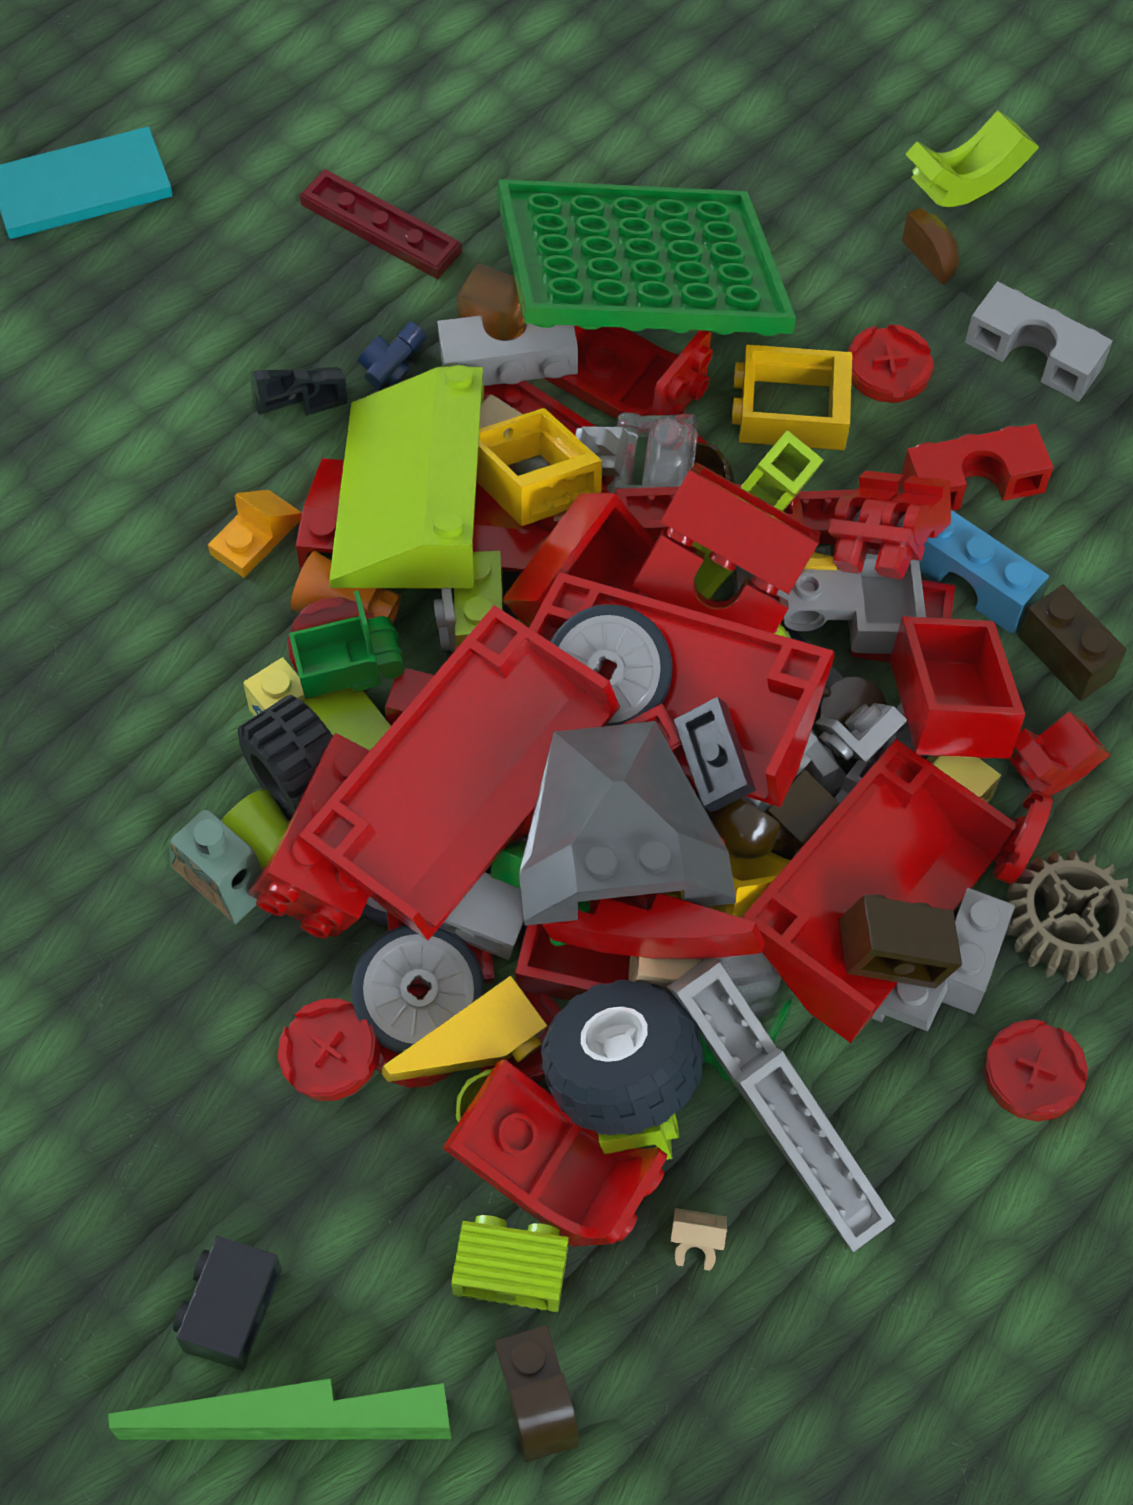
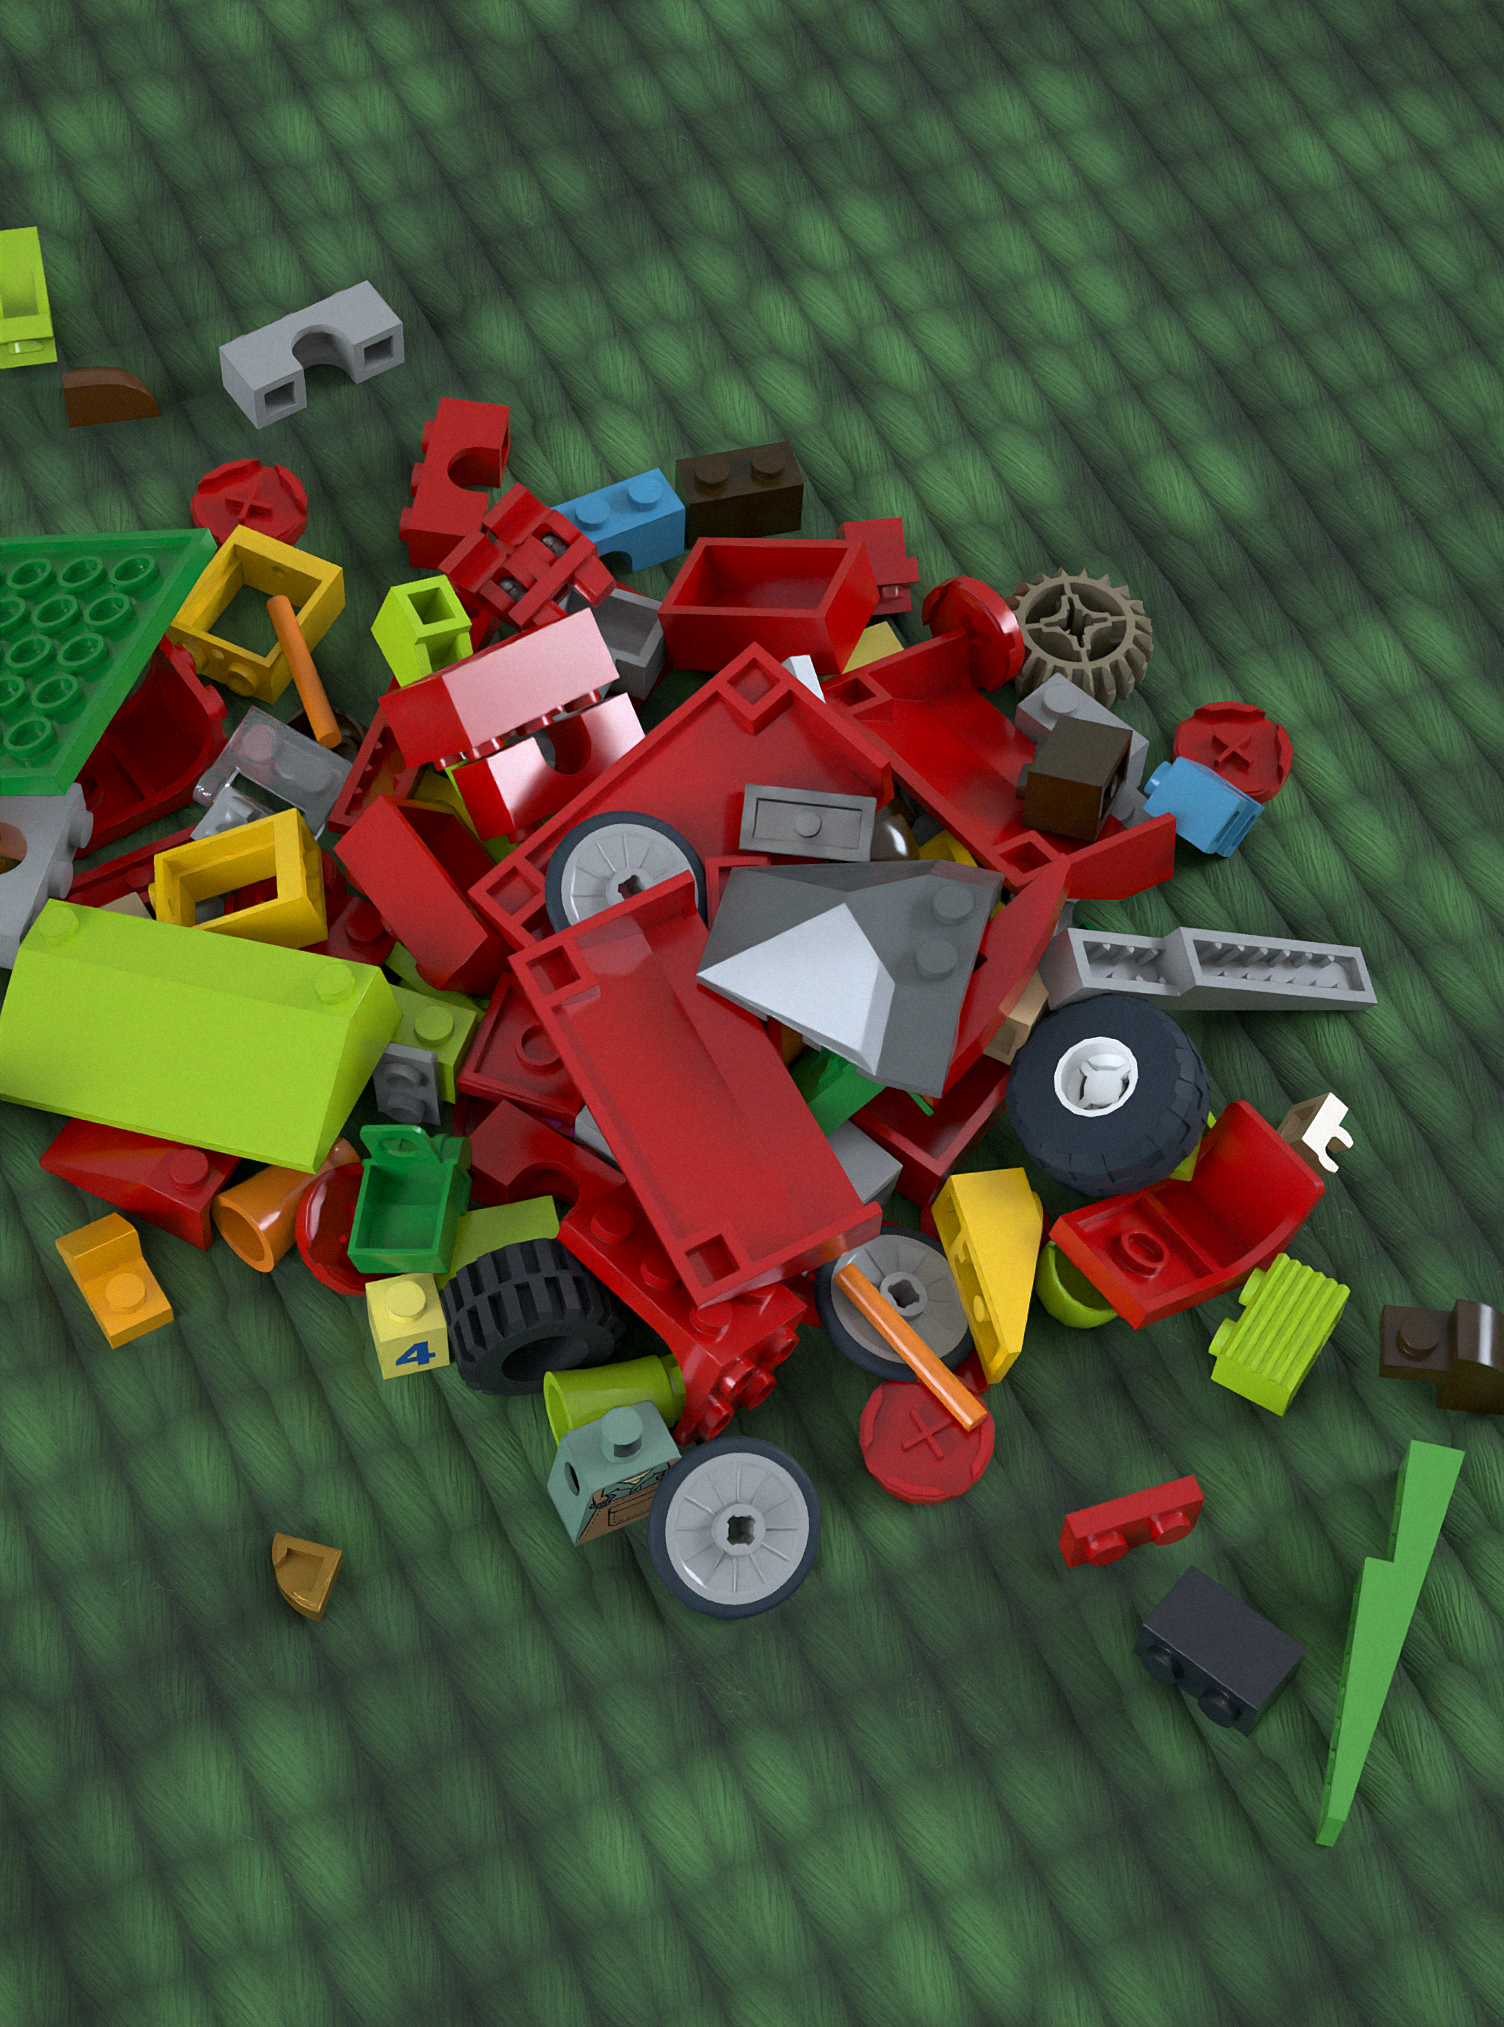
camera: 70 degrees left, 5 degrees down
none -> orange bar [266,595,342,749]
none -> pearl gold tile [272,1532,343,1622]
none -> light grey wheel [647,1436,821,1619]
none -> orange bar [833,1263,988,1432]
none -> red plate [1058,1475,1205,1568]
none -> dark azure arch [1142,756,1265,858]

